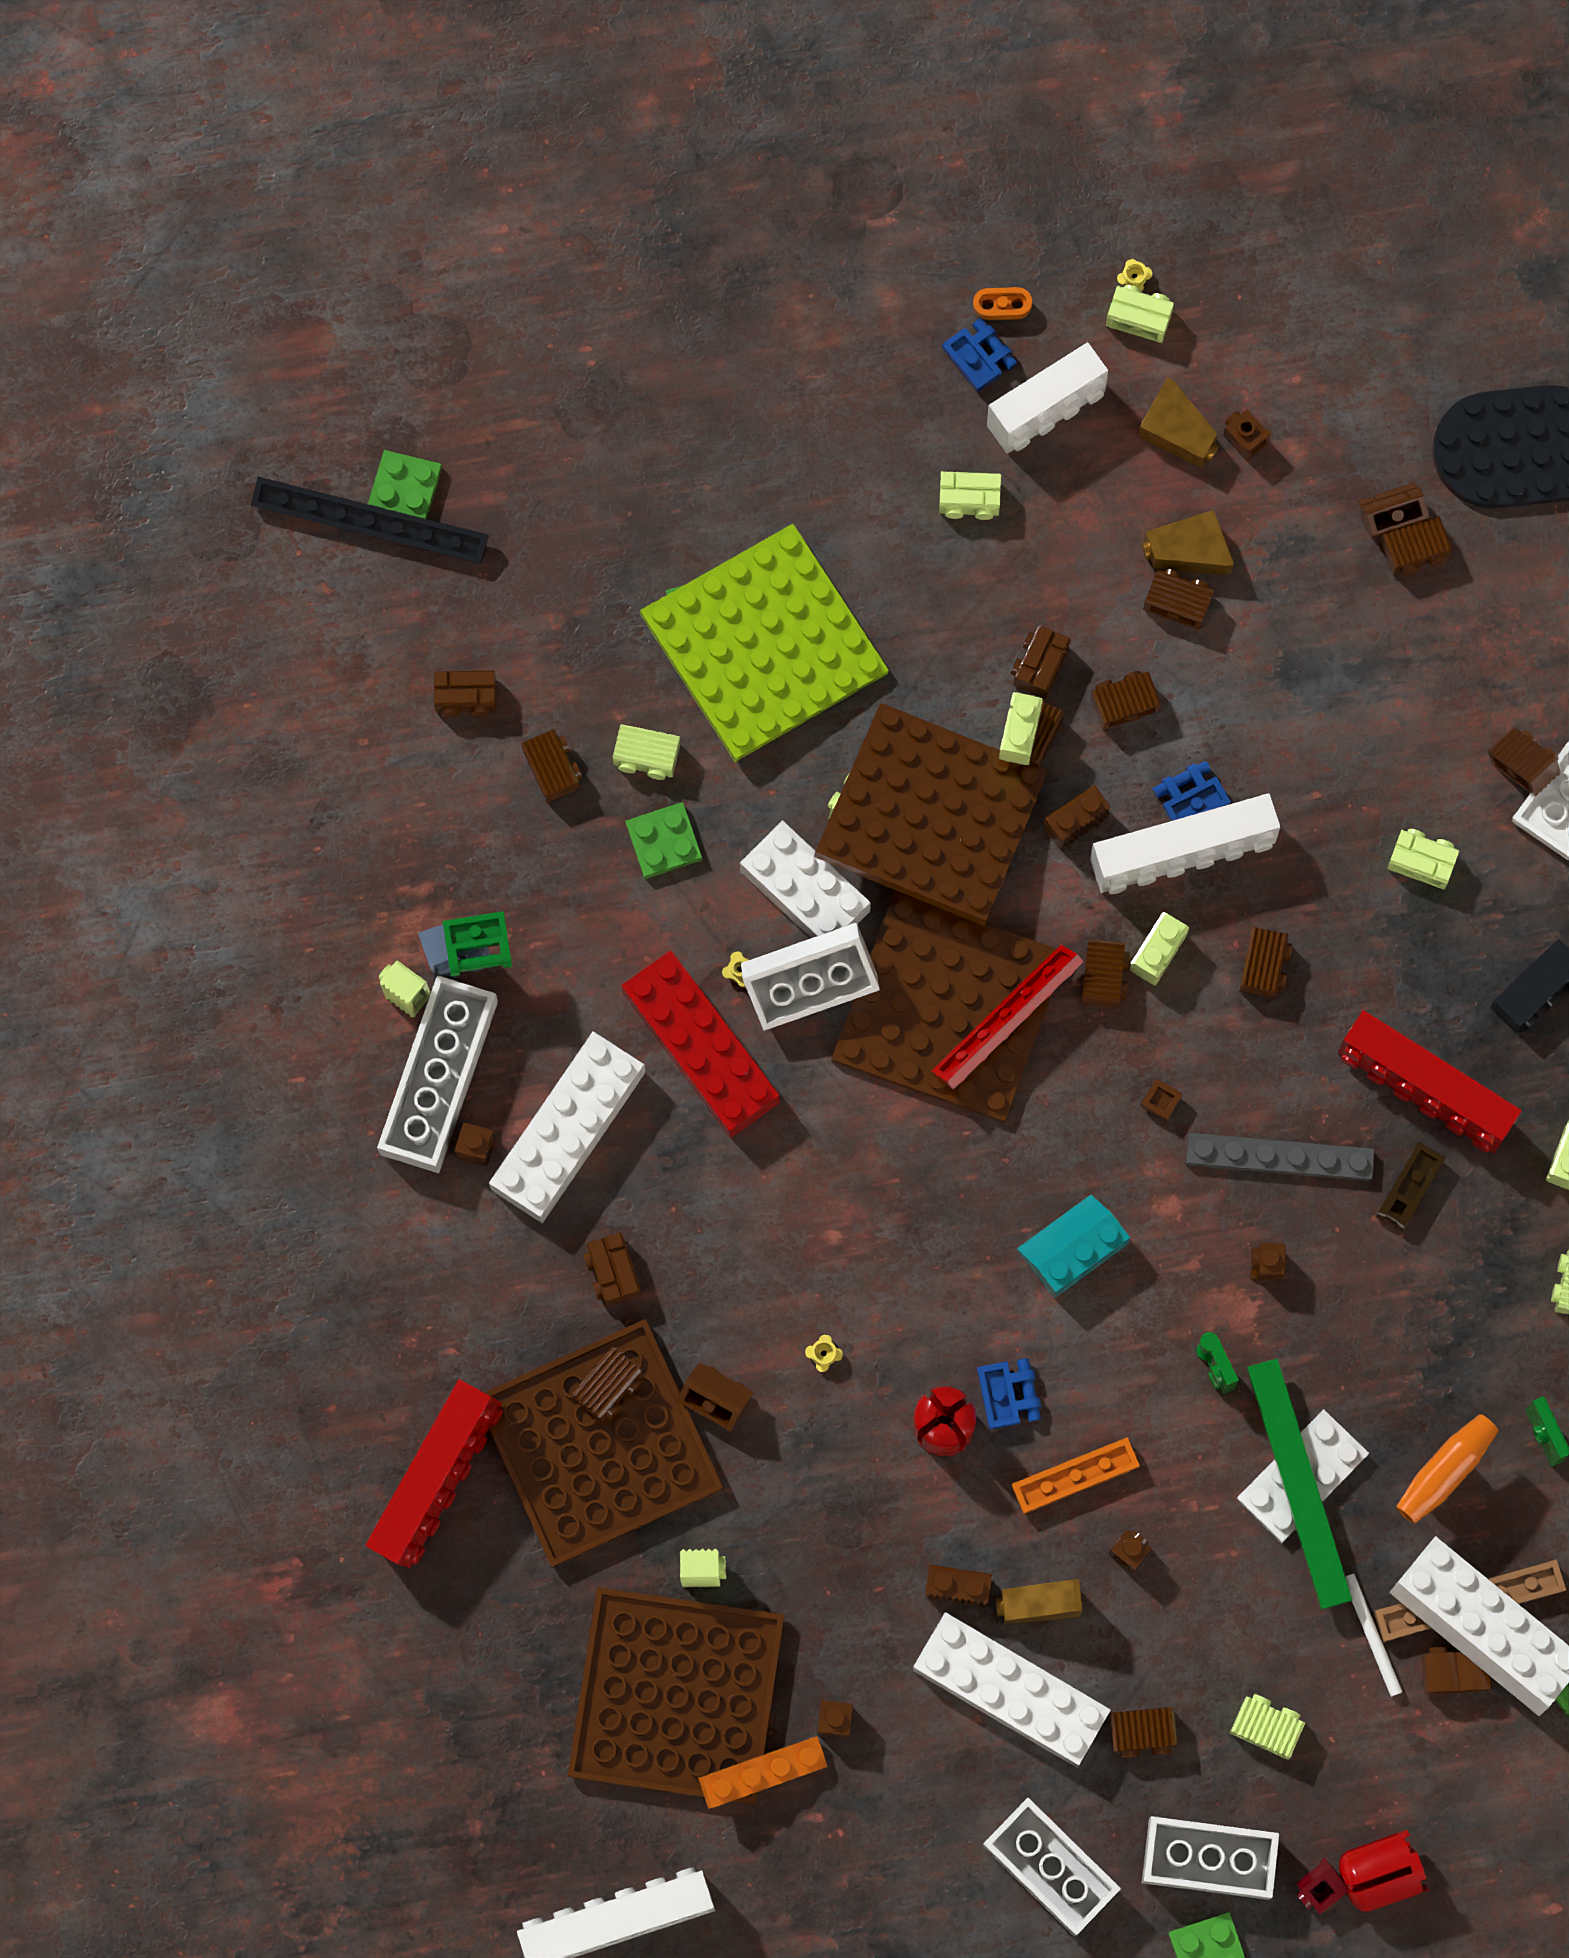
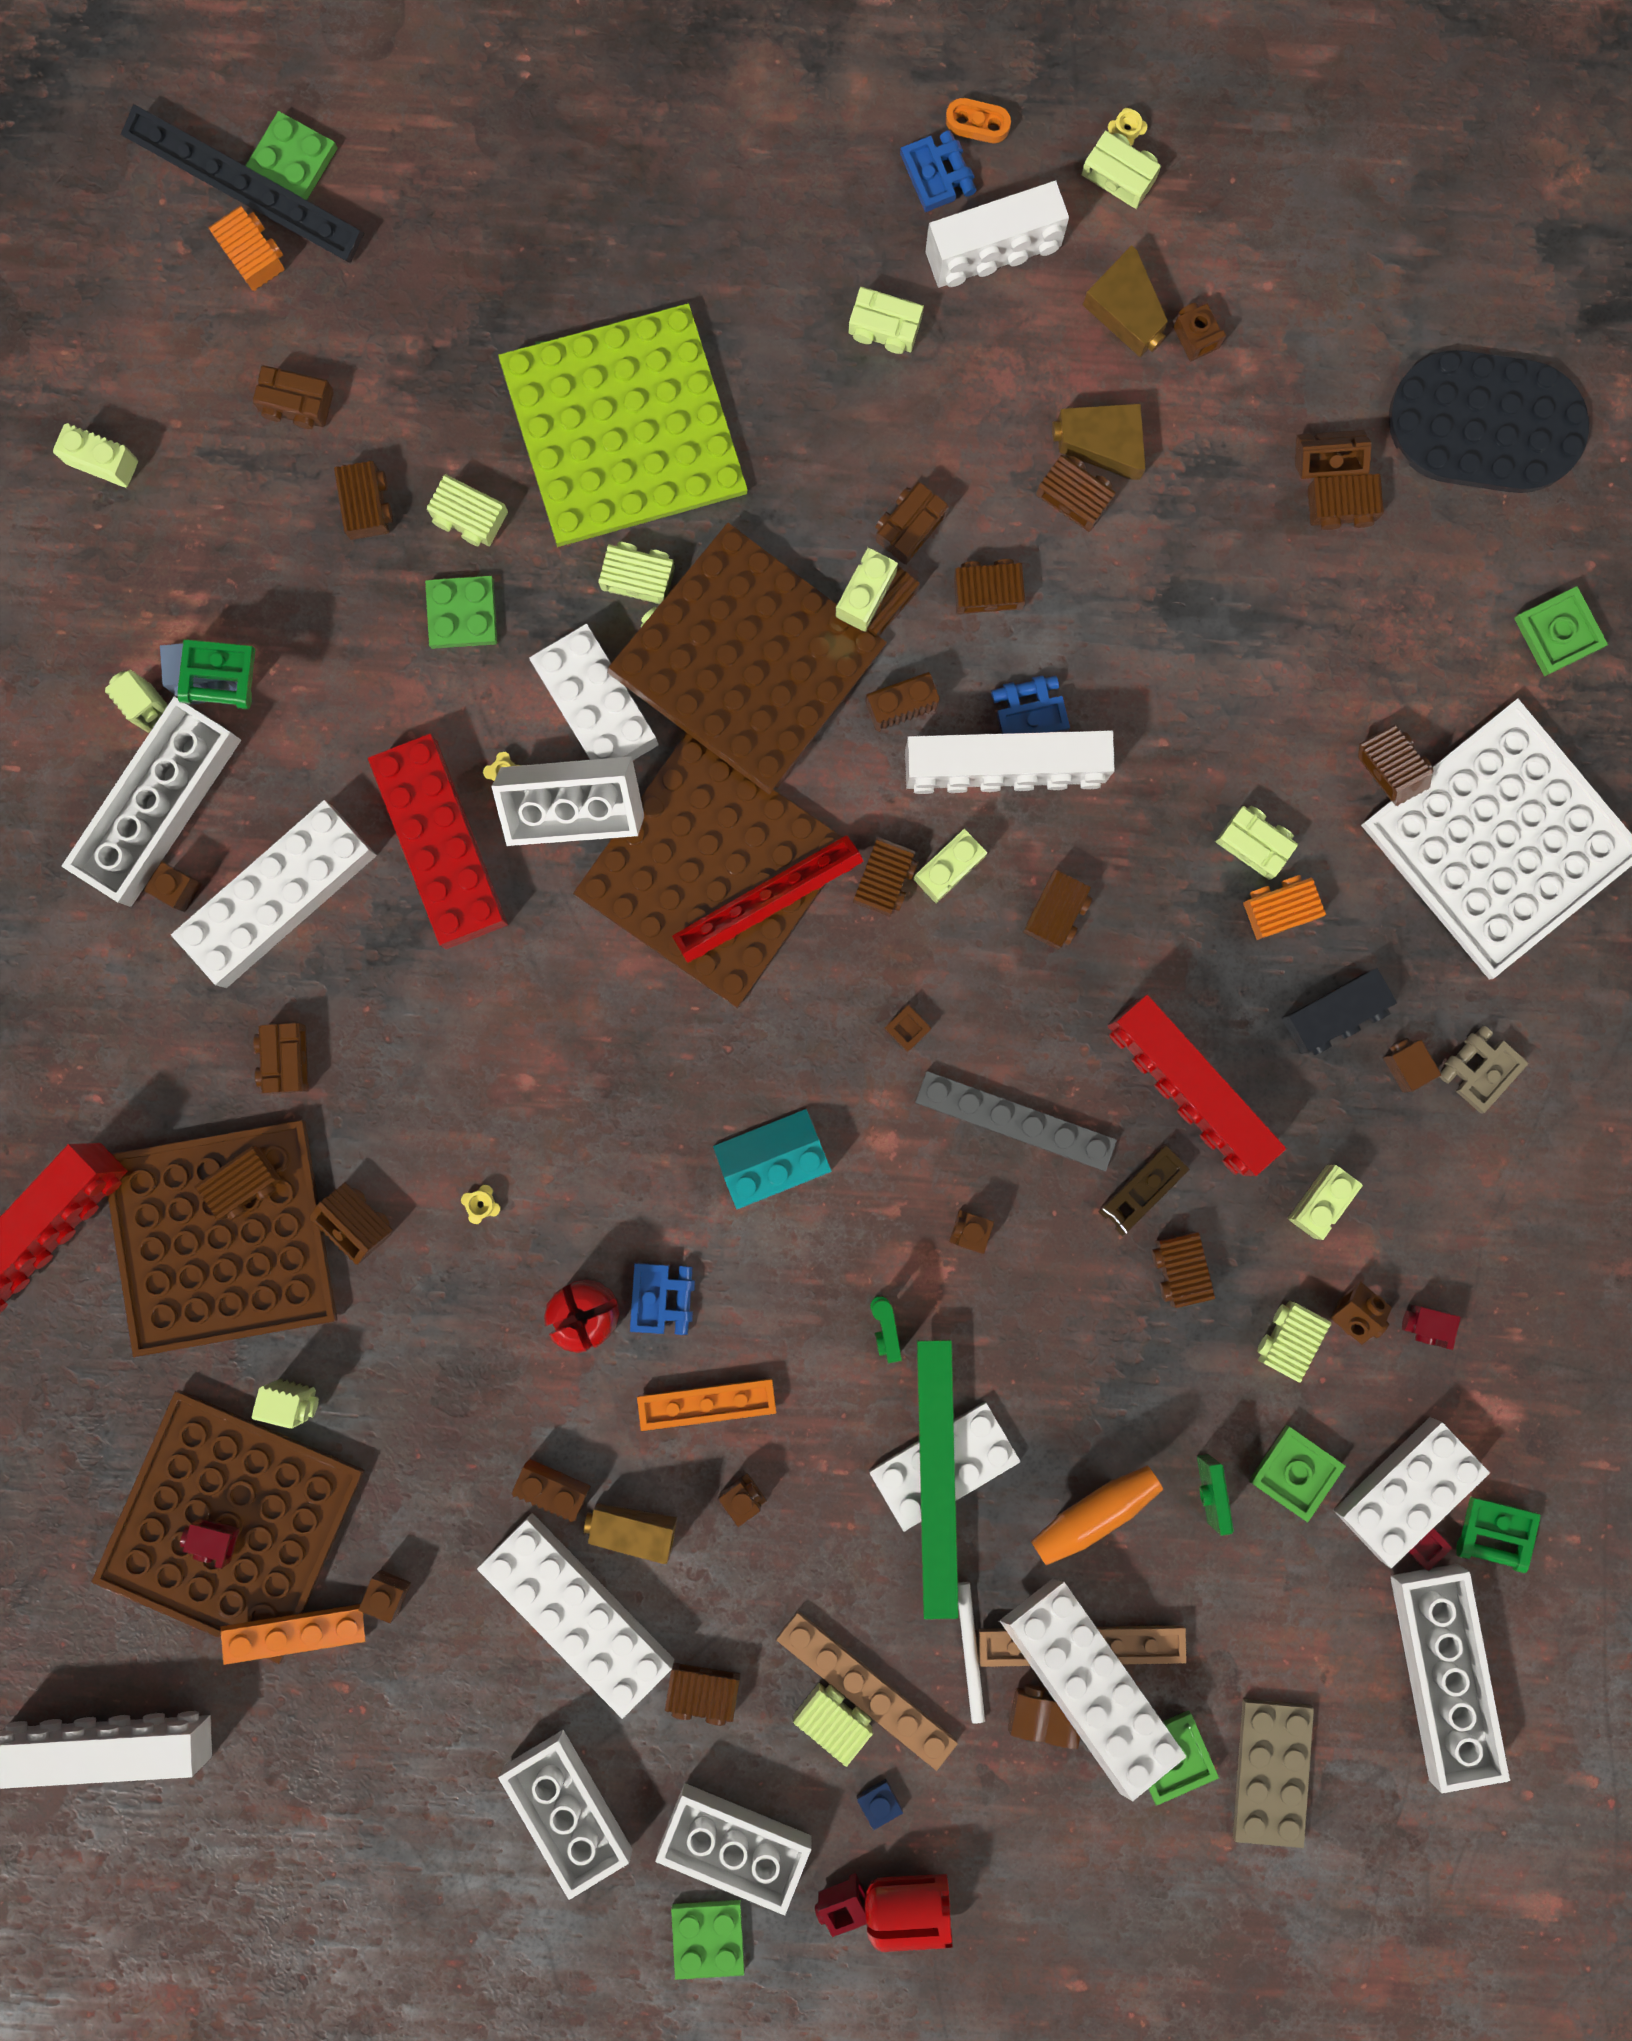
camera: 10 degrees right, 10 degrees up
none -> yellowish green brick [53,423,138,488]
none -> dark red brick [180,1518,240,1569]
none -> orange brick [208,205,285,291]
none -> yellowish green brick [599,542,675,604]
none -> medium nougat plate [776,1610,958,1771]
none -> dark blue plate [856,1779,903,1830]
none -> reddish brown brick [1151,1231,1215,1308]
none -> orange brick [1243,875,1326,940]

